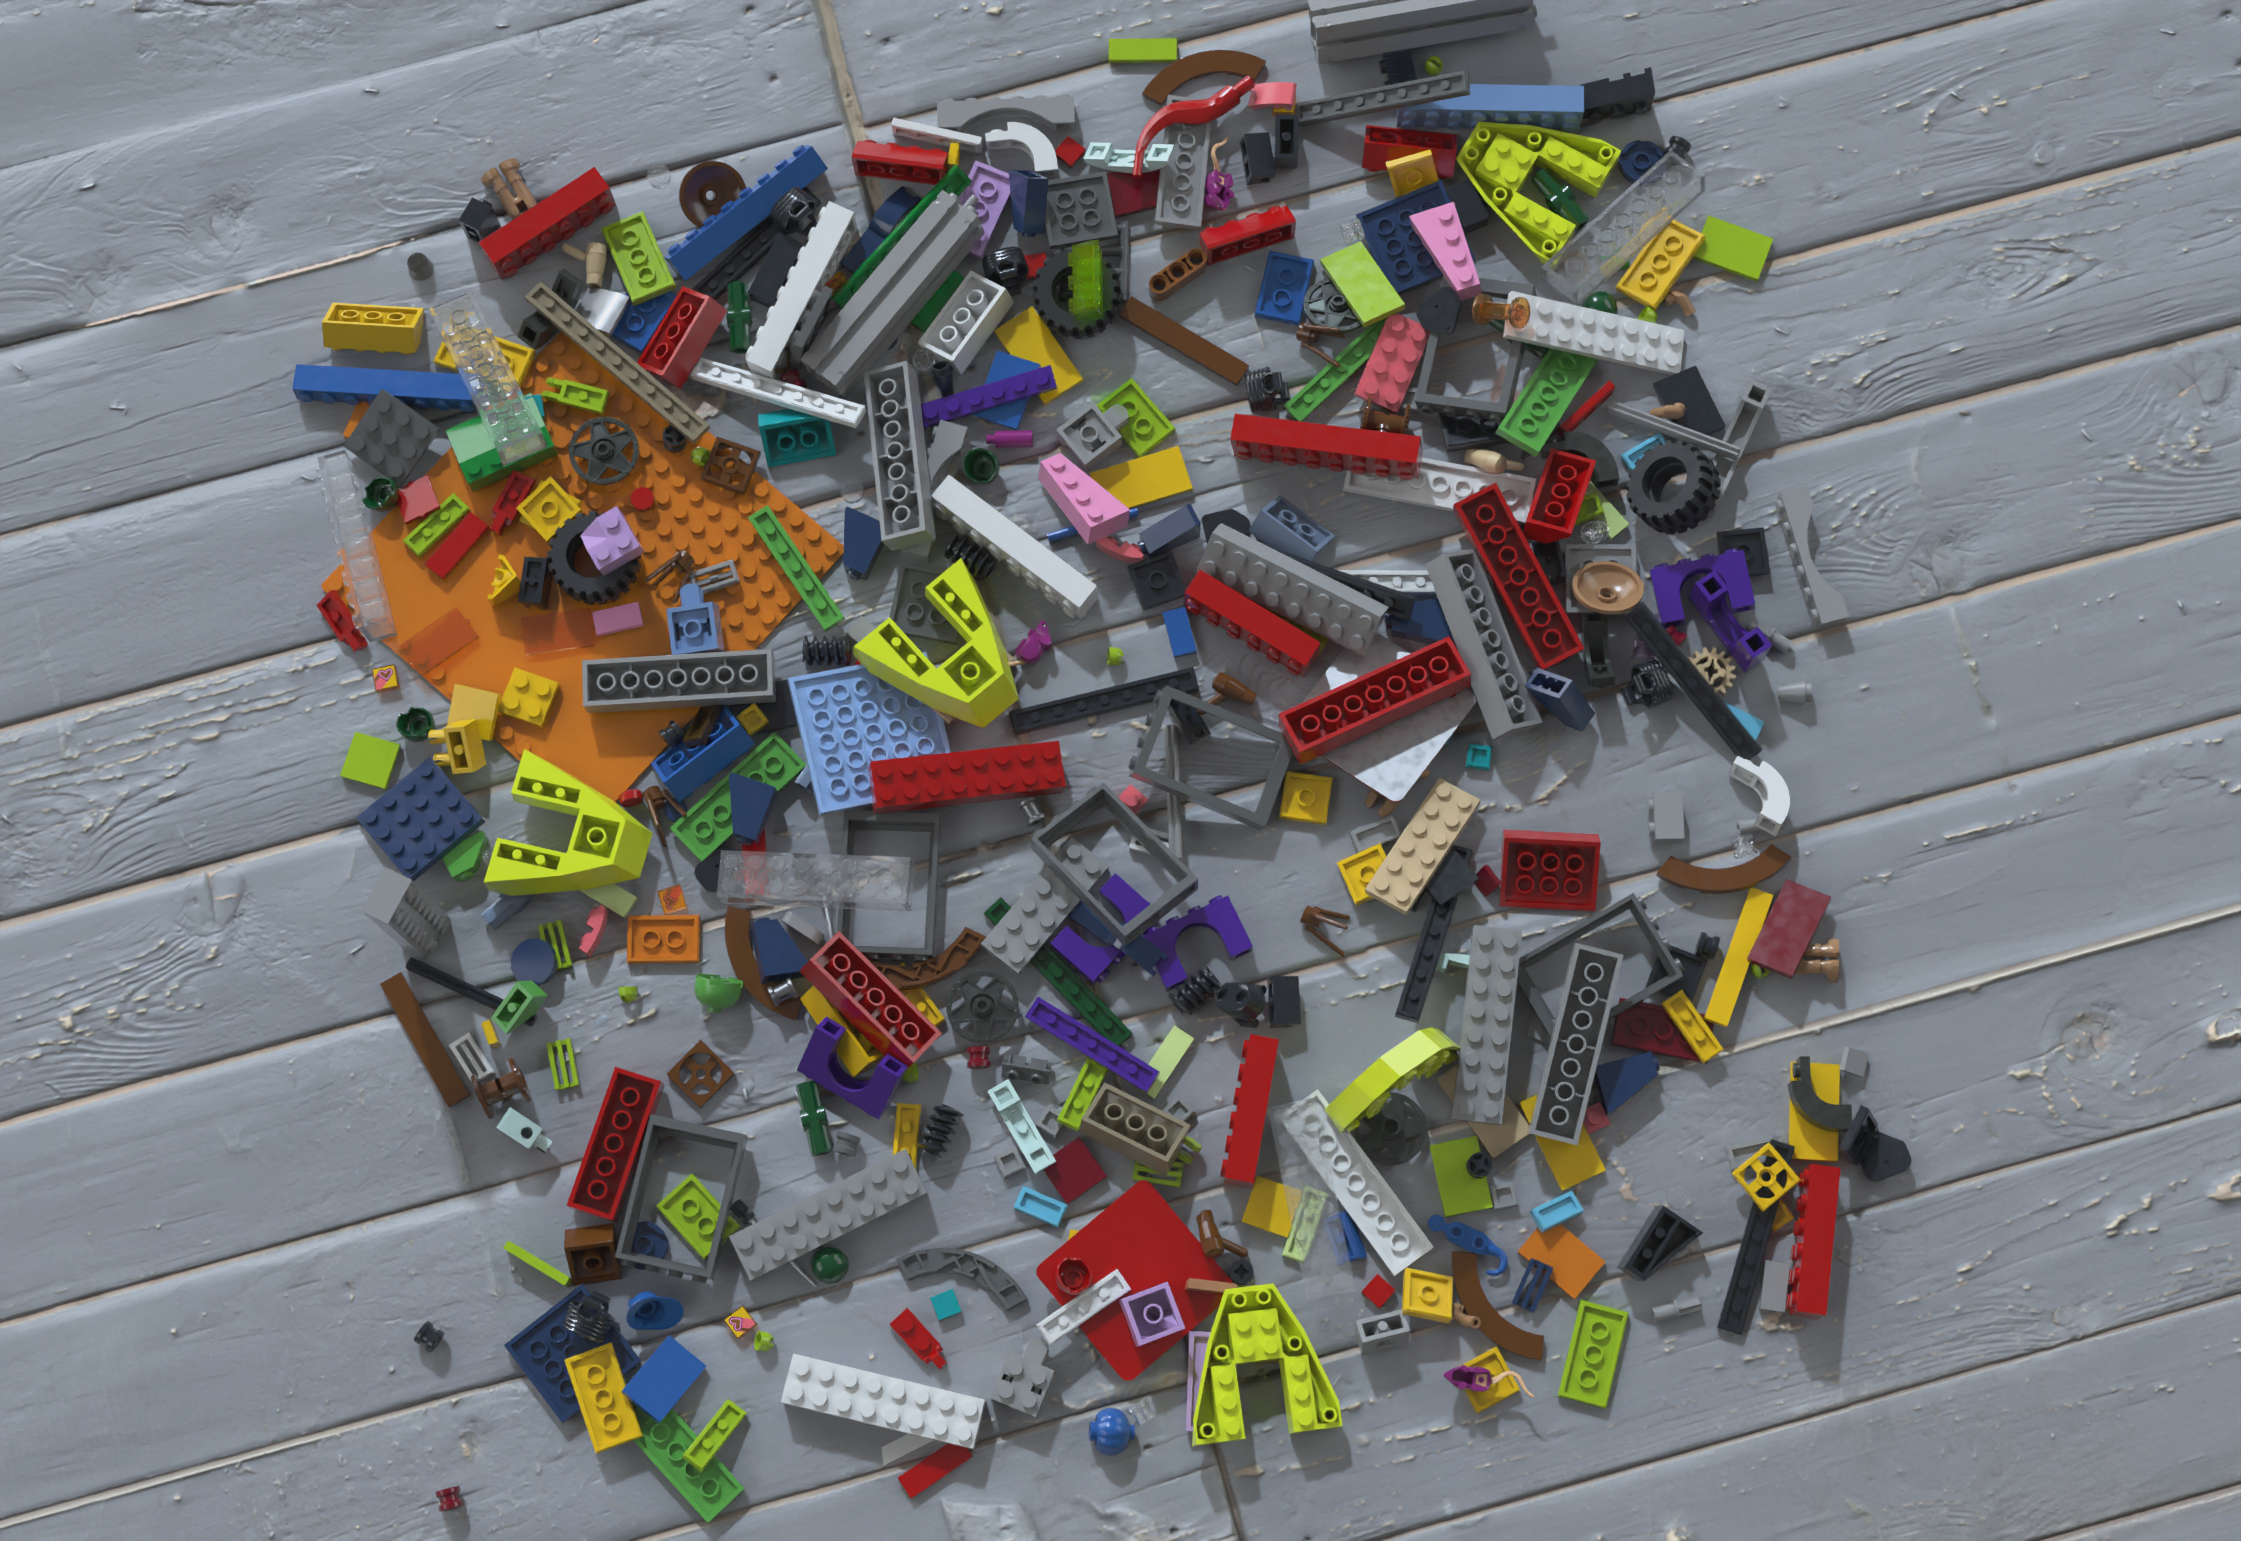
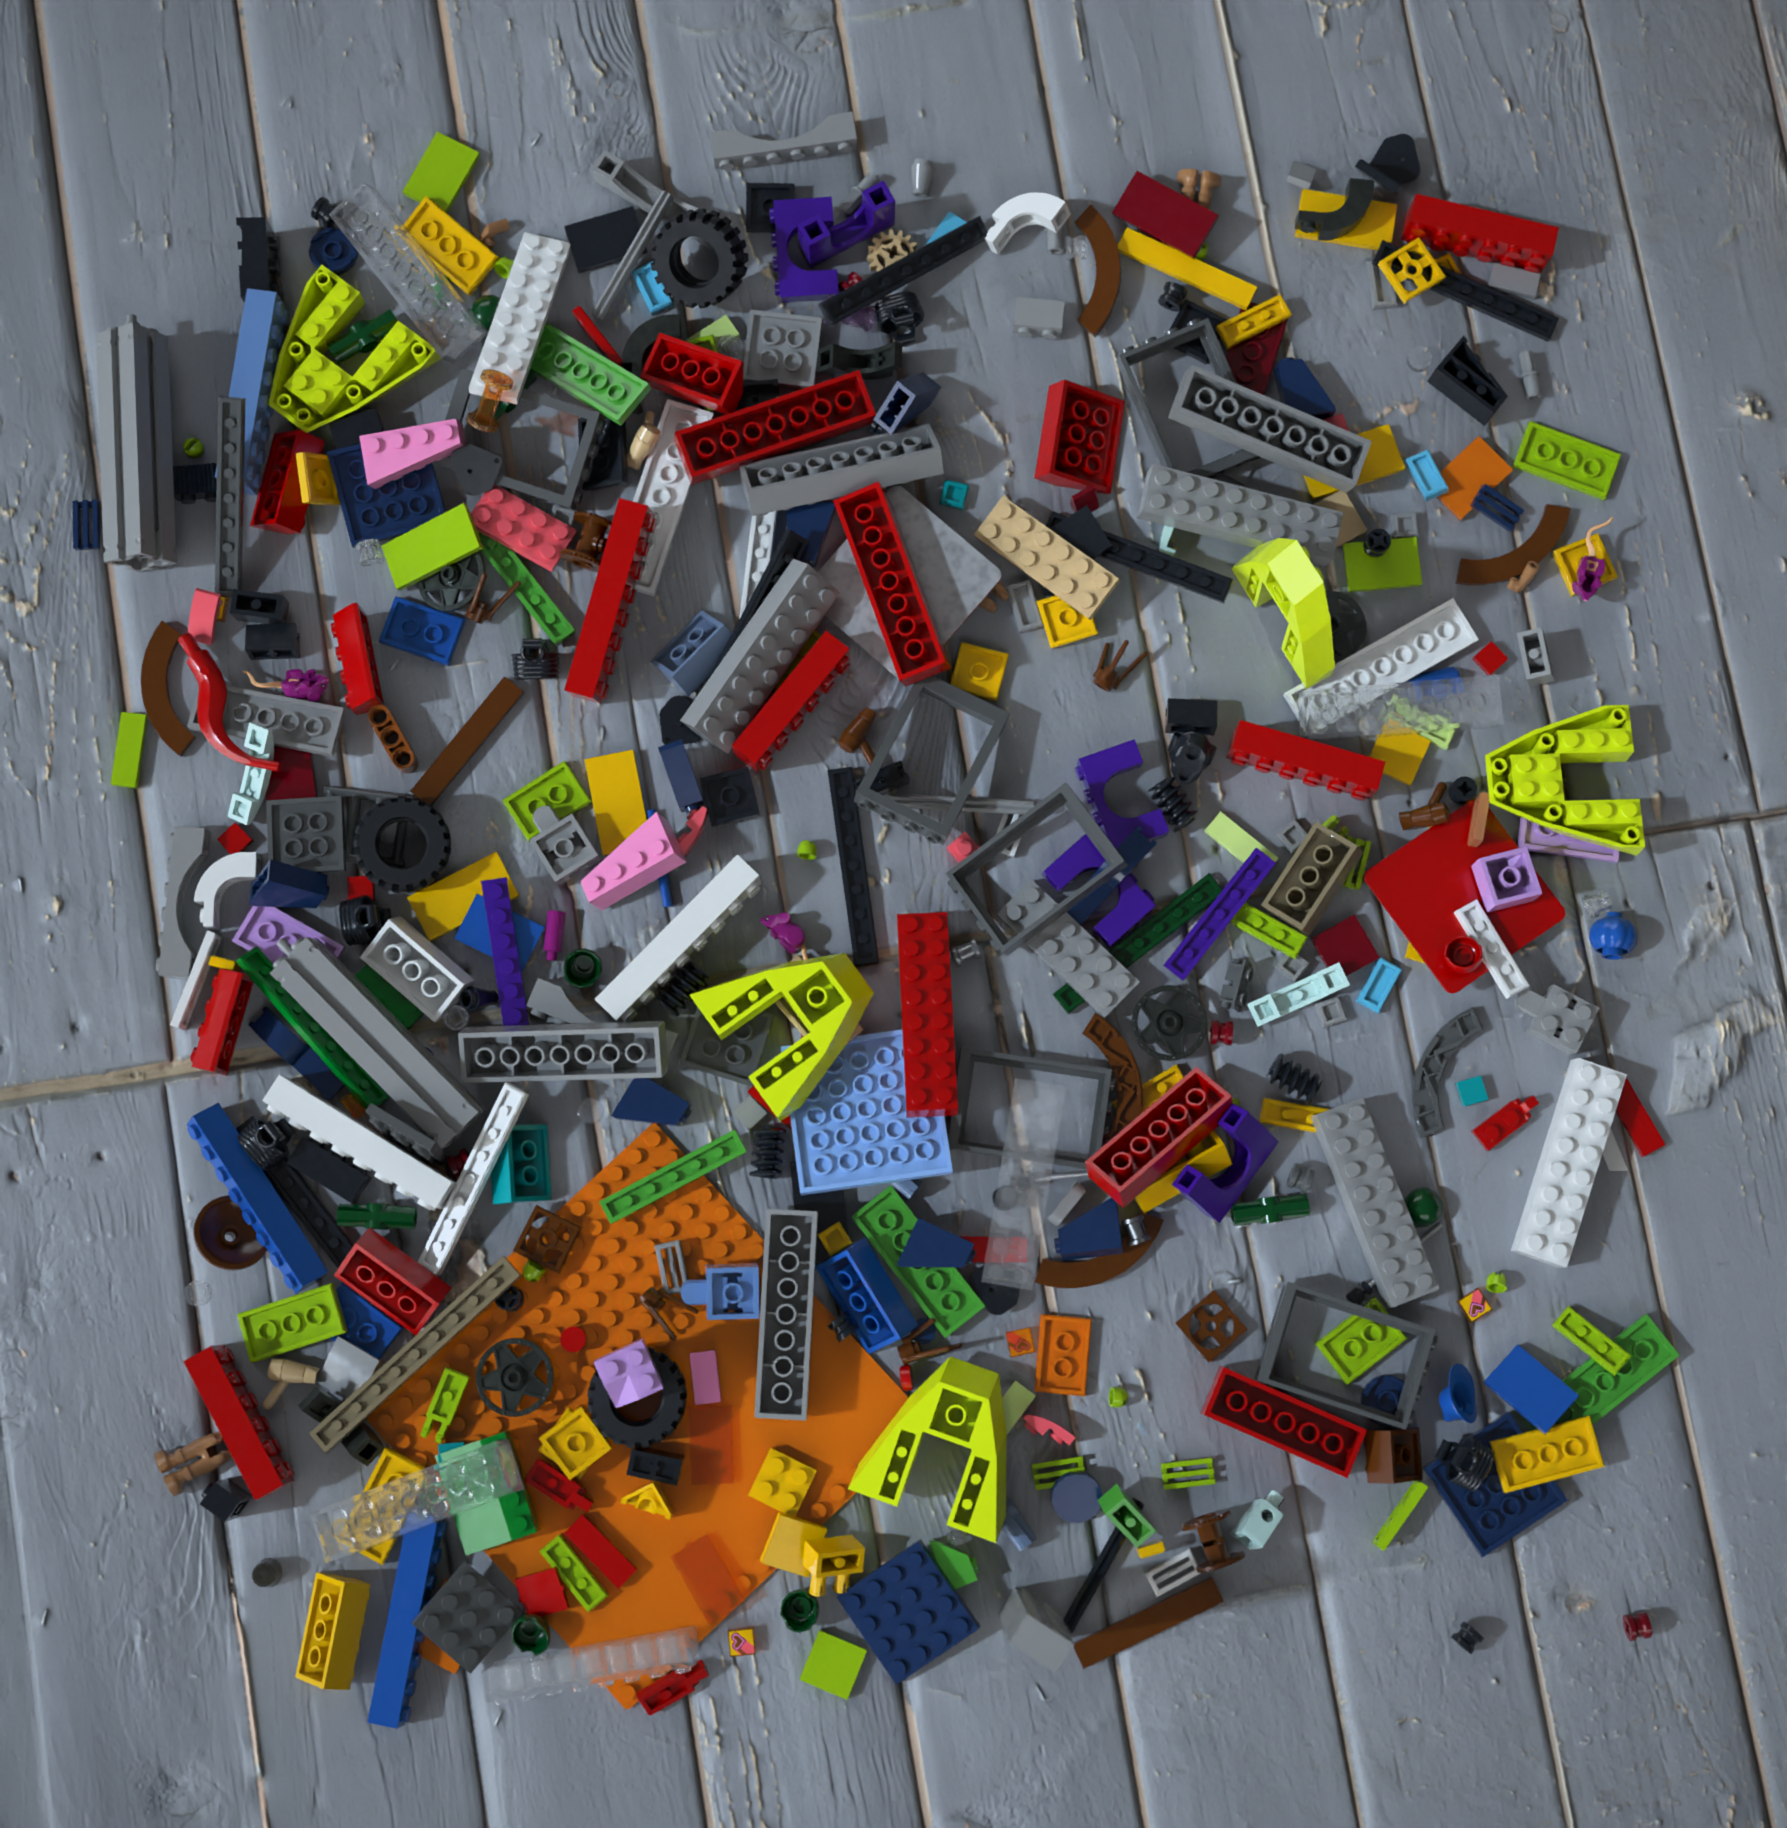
camera: 90 degrees left, 5 degrees up
dark brown tile [683,705,723,747] -> none
bright green cylinder [694,973,743,1013] -> none
clear neon green slope [1068,240,1103,319] -> none
blue tile [1162,607,1197,658] -> none
yellow tile [1402,1268,1453,1324] -> none
blue piece [1428,1215,1508,1276] -> none
medium nougat dish [1572,561,1644,615] -> none
medium nougat arm [1650,403,1686,419] -> none

